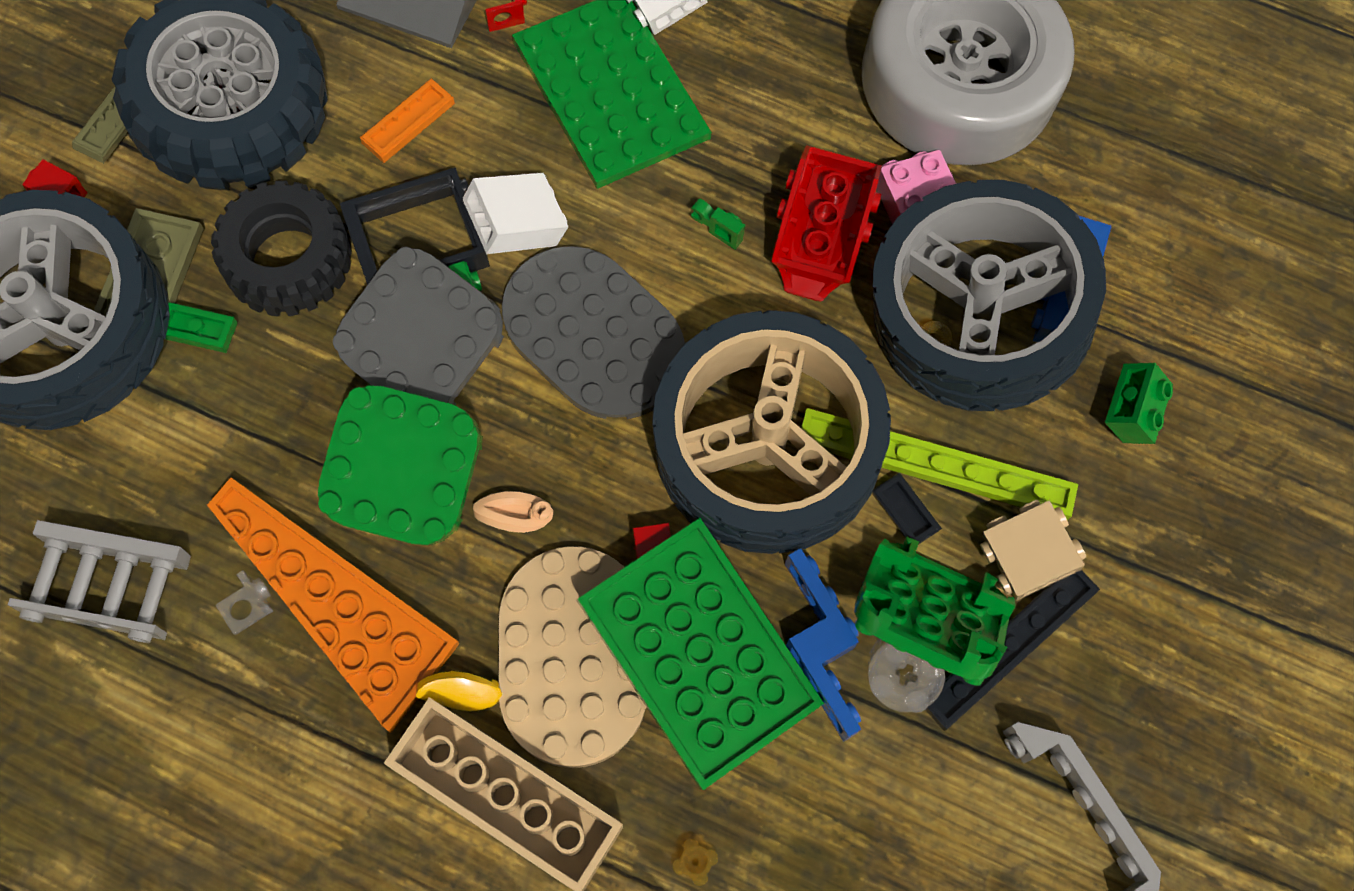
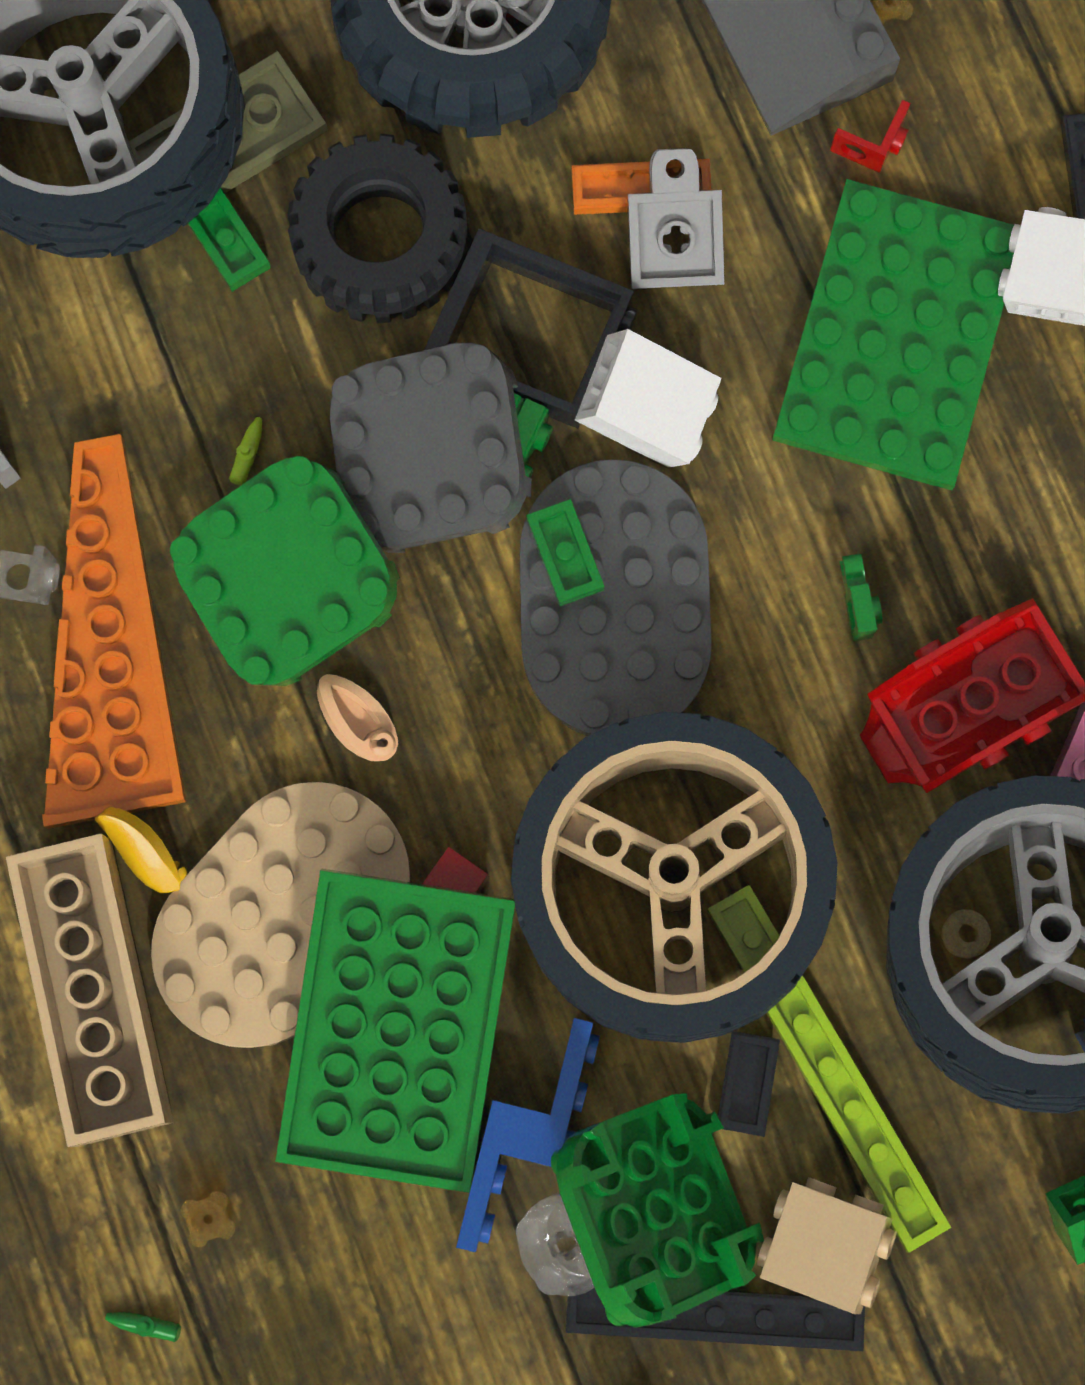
camera: 50 degrees right, 10 degrees up
none -> lime helmet [229,417,262,486]
none -> green plate [526,499,605,607]
none -> light grey plate [627,148,724,289]

